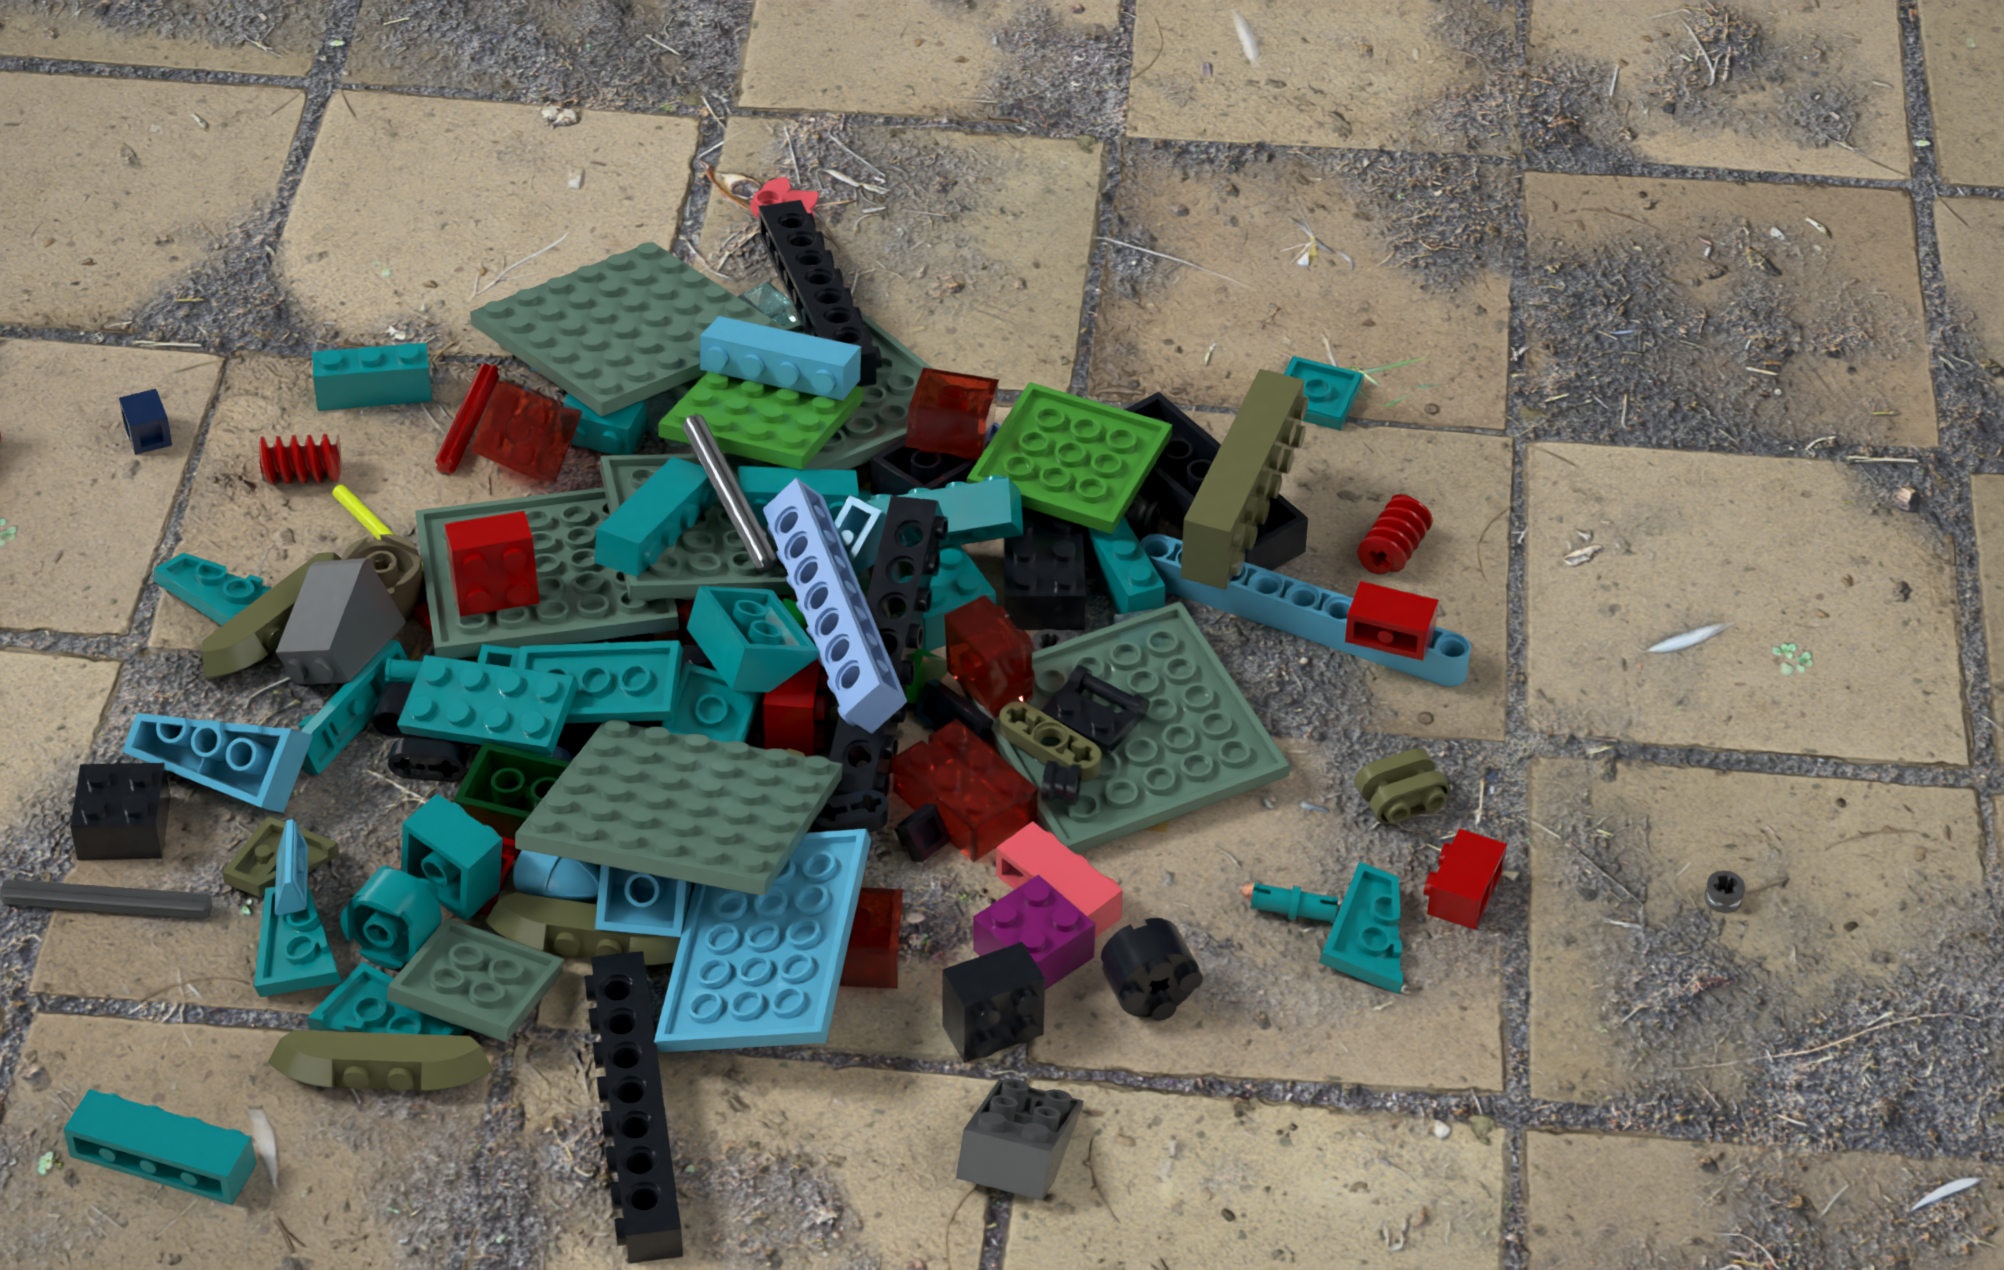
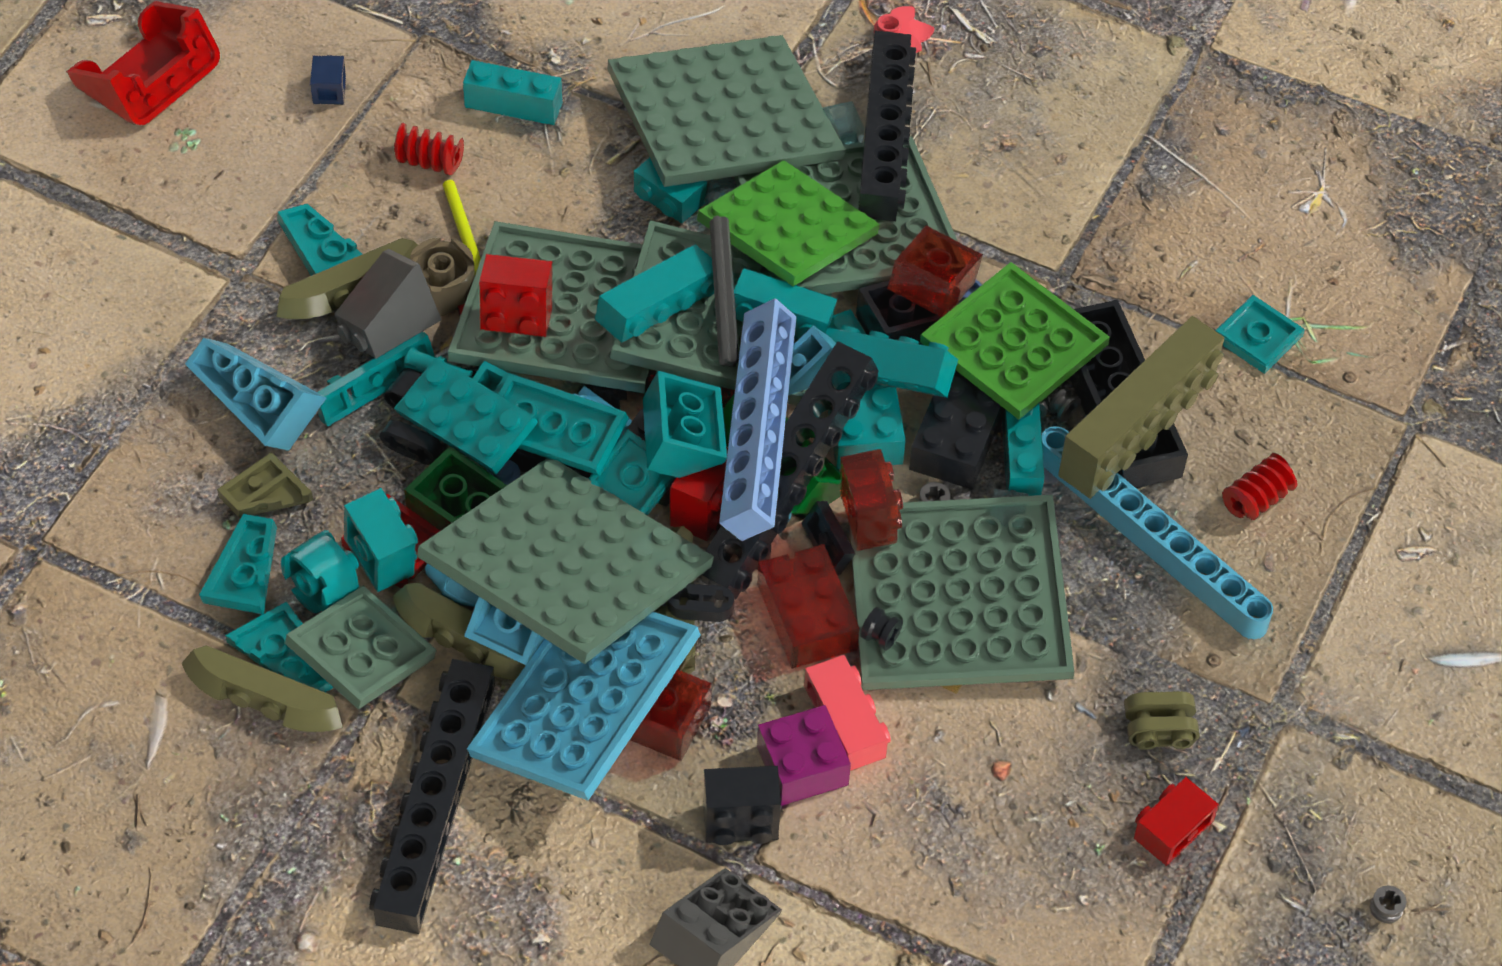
camera: 20 degrees right, 10 degrees up
dark grey axle [0,879,212,919] -> none
teal brick [64,1089,257,1205] -> none
black brick [70,763,171,860] -> none
medium azure slope [275,819,308,915] -> none
red axle [435,363,500,474] -> none
clear red brick [471,379,582,483] -> none
medium azure brick [700,316,861,401] -> none
black tile [894,803,952,862] -> none
olive beam [1000,702,1101,782] -> none
black plate [1040,665,1150,756] -> none
black brick [1100,918,1203,1021] -> none
teal pin [1250,882,1339,924] -> none
teal wing [1318,861,1403,994] -> none
red brick [1345,581,1439,661] -> none

